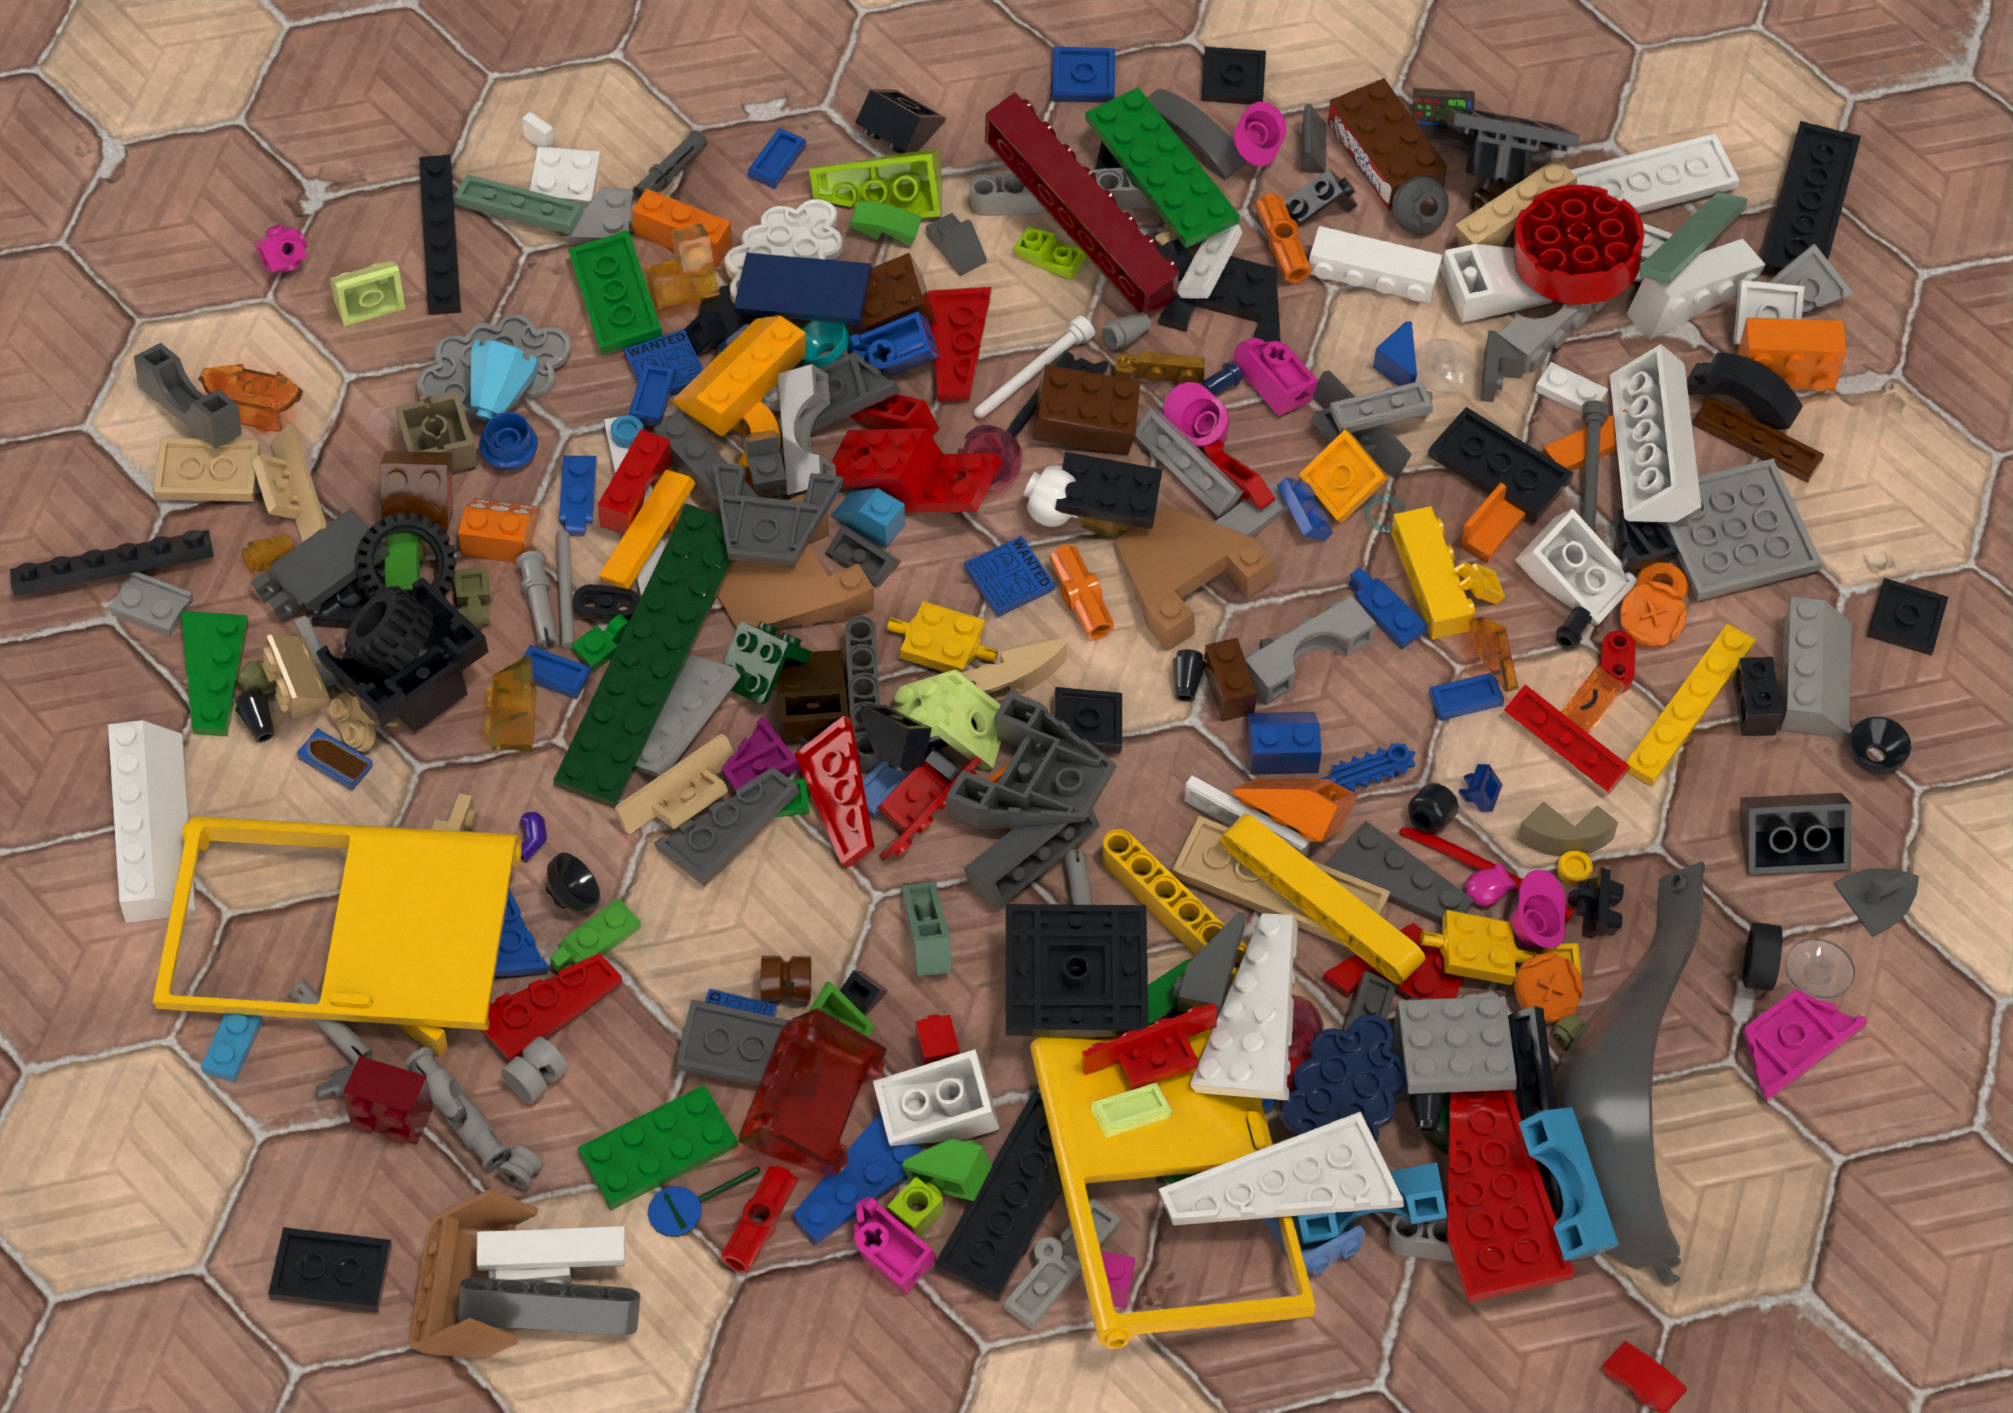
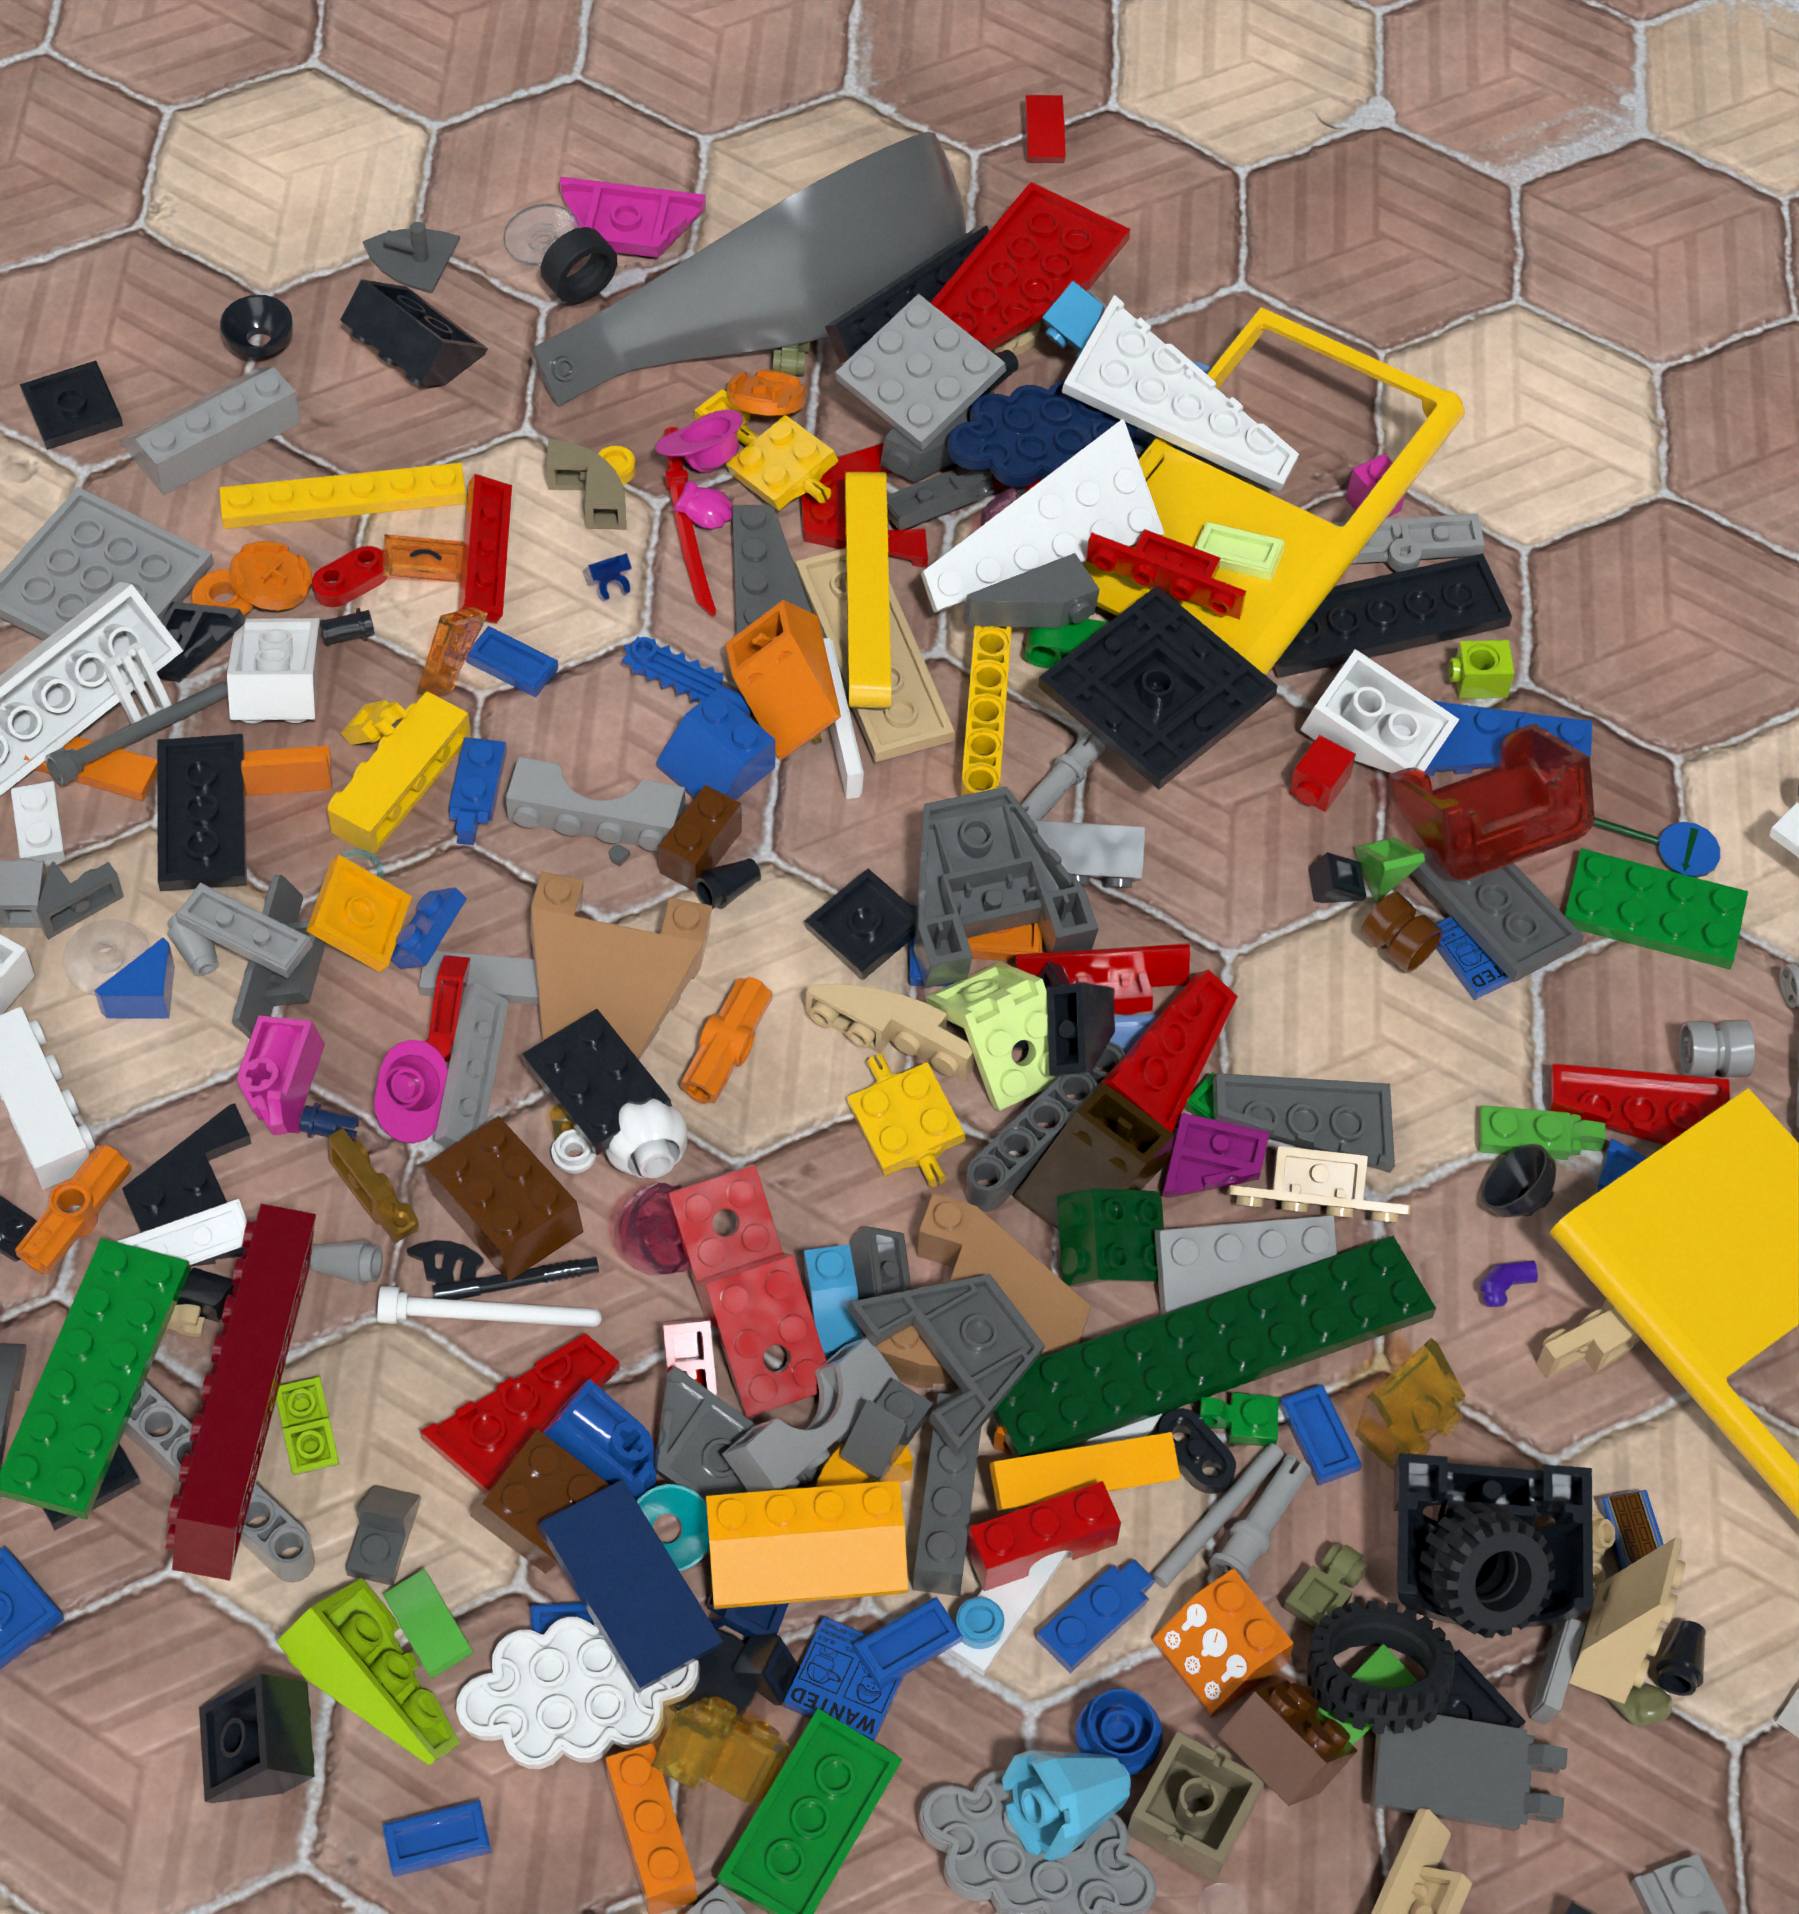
camera: 135 degrees left, 0 degrees up
green wing [181,611,249,737] -> none
clear yellow cone [242,534,294,573] -> none
red piece [721,1165,798,1273] -> none
dark pink piece [854,1197,937,1295] -> none
sand green slope [901,881,952,977] -> none
bright green slope [902,1138,992,1201] -> none
blue tile [964,536,1055,617] -> none
black head [1408,783,1459,834] -> none
dark azure arch [1519,1107,1619,1261] -> none
black hips [1567,867,1624,939] -> none
black brick [1733,657,1782,736] -> none
none -> white tile [102,642,172,724]

